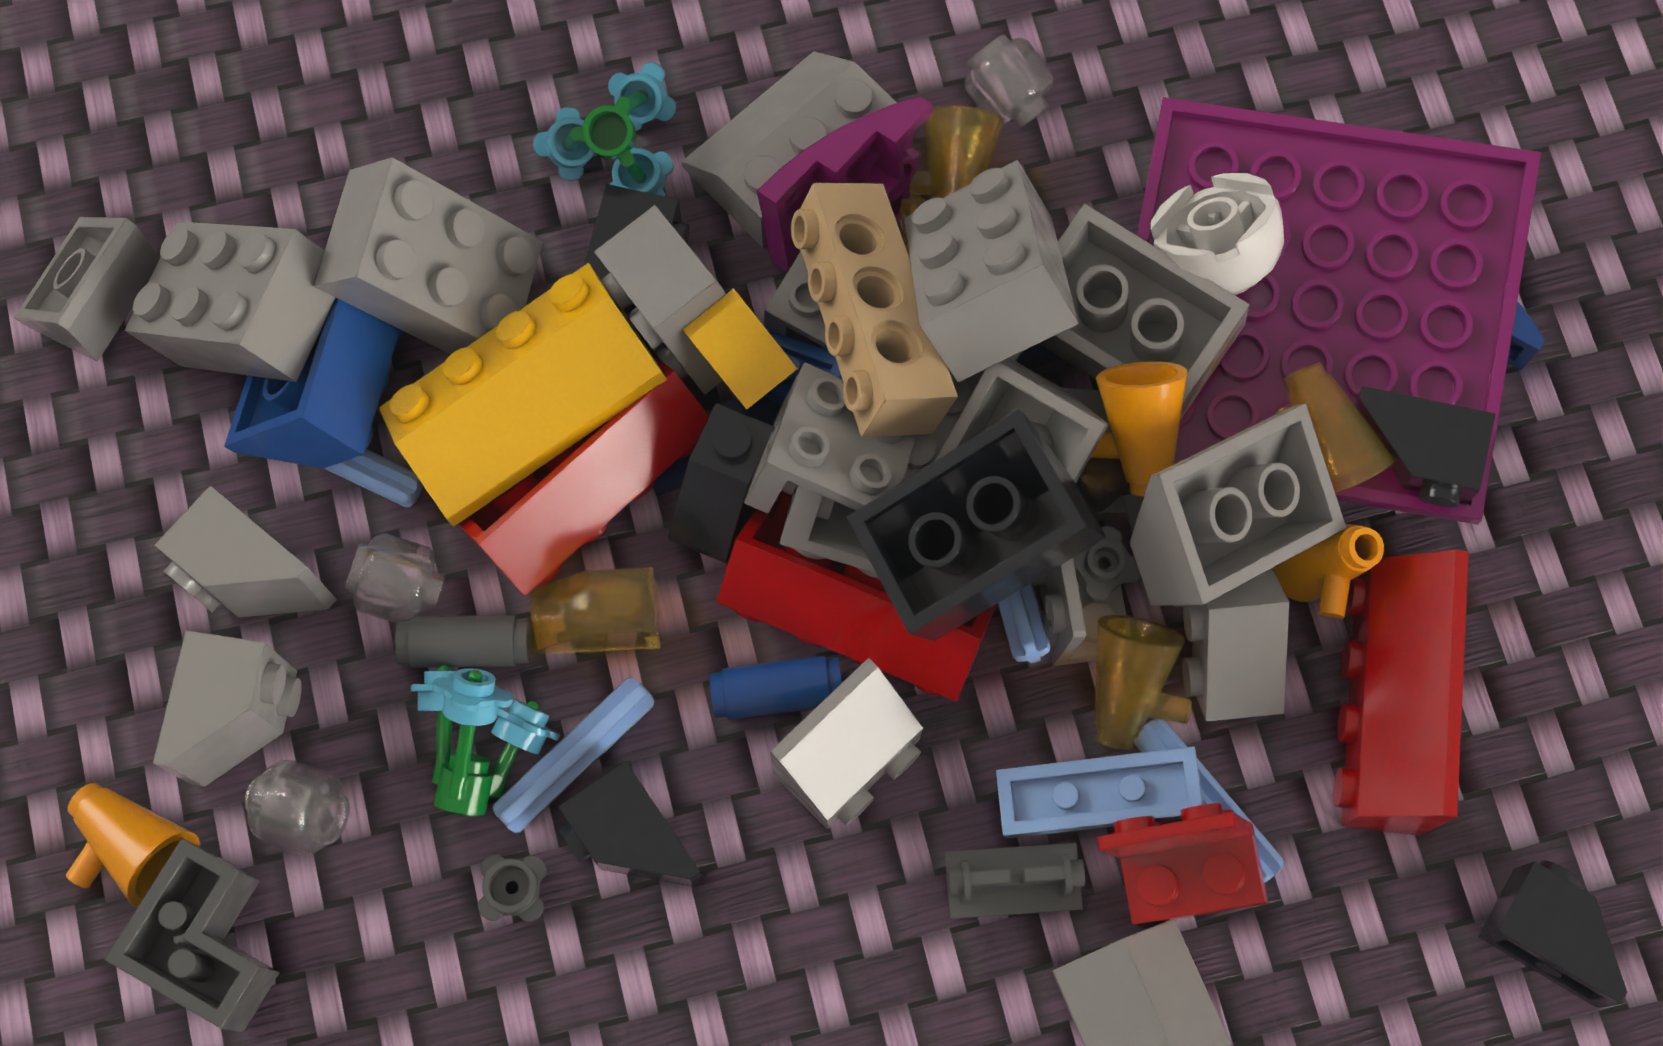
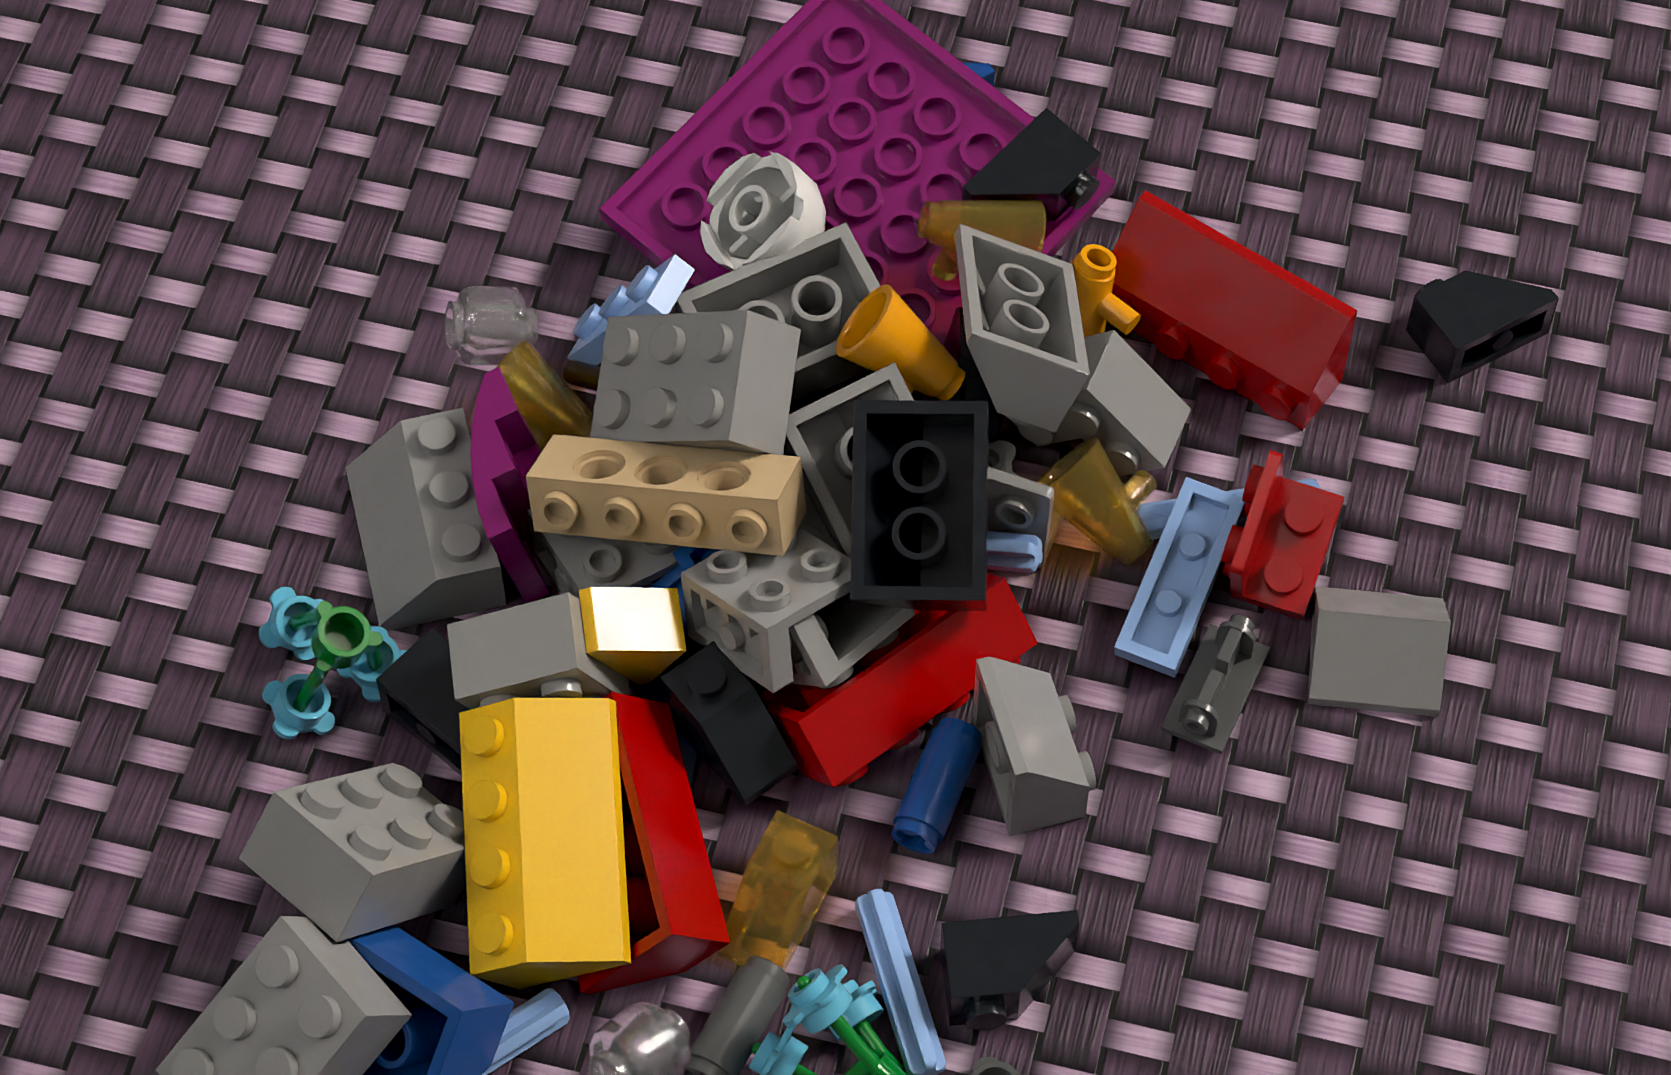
camera: 60 degrees left, 15 degrees down
none -> light blue plate [567,255,695,365]

